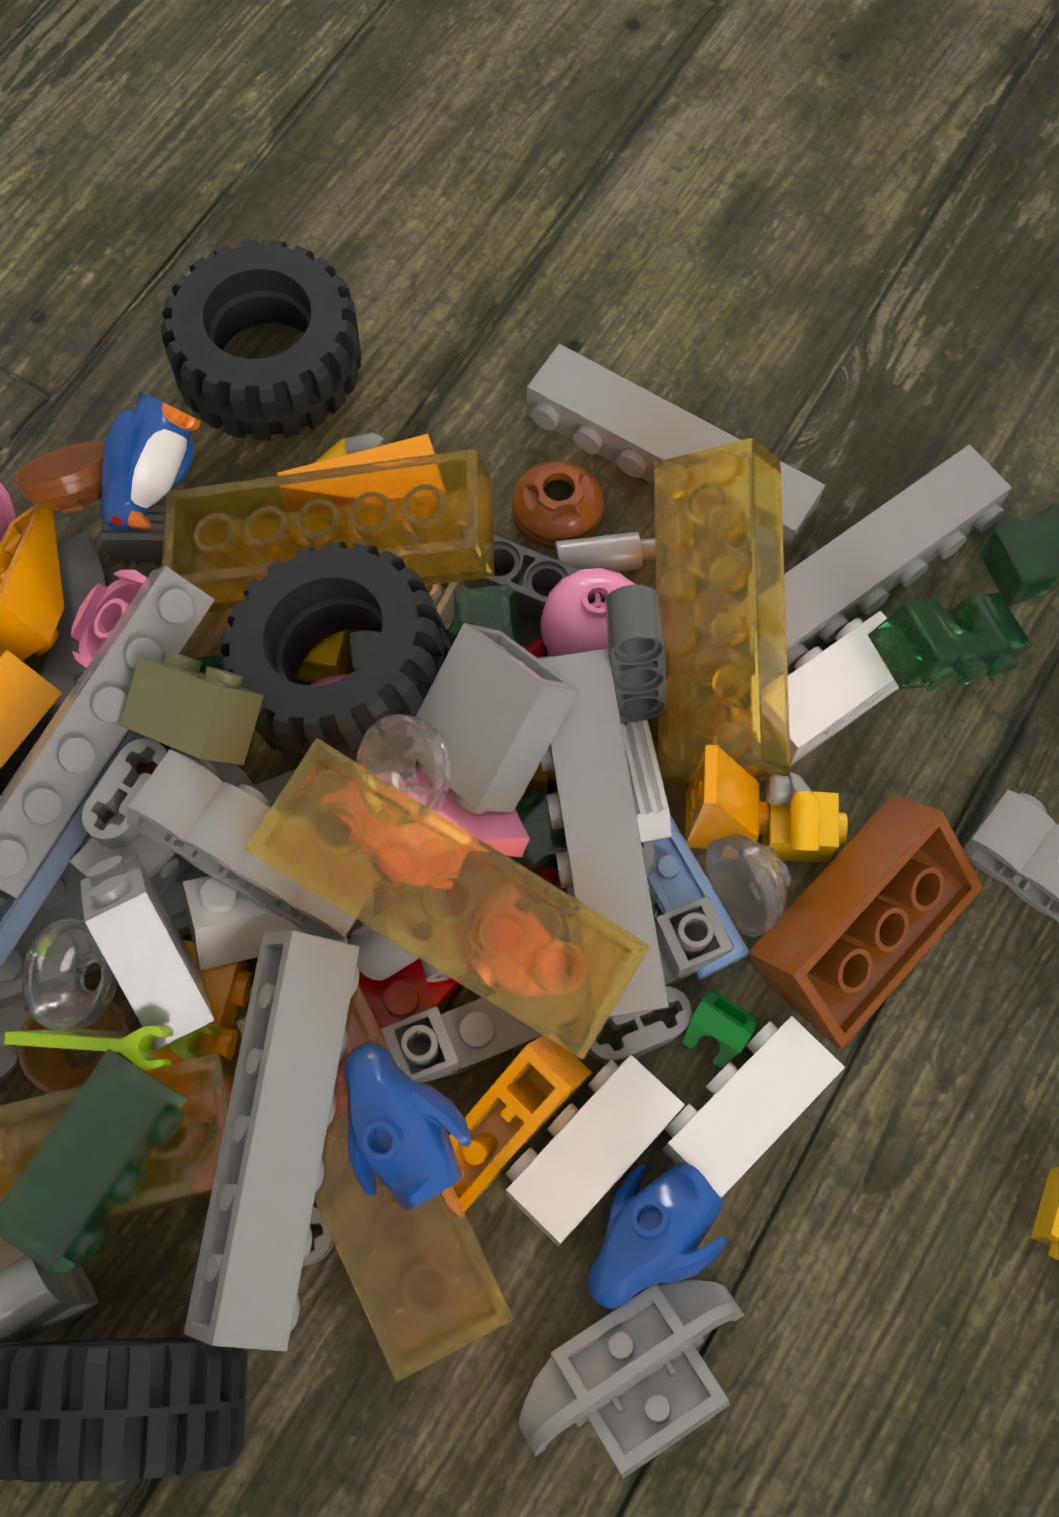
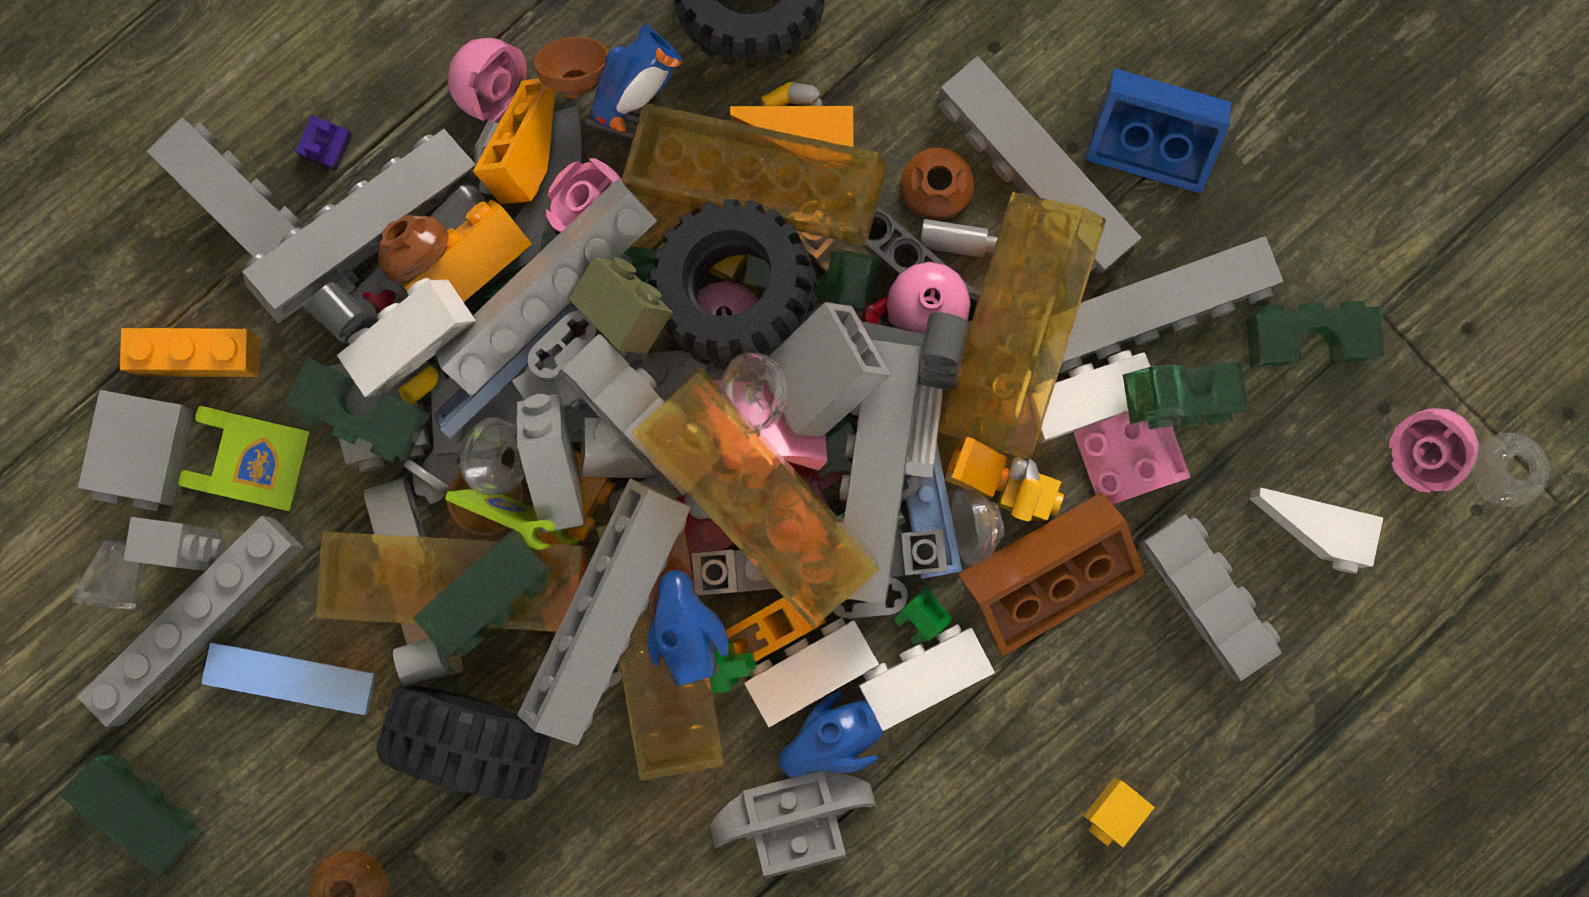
camera: 15 degrees right, 15 degrees up
none -> green tile [710,641,756,694]
none -> bright pink bracket [1074,401,1191,505]
none -> blue slope [1085,68,1231,194]

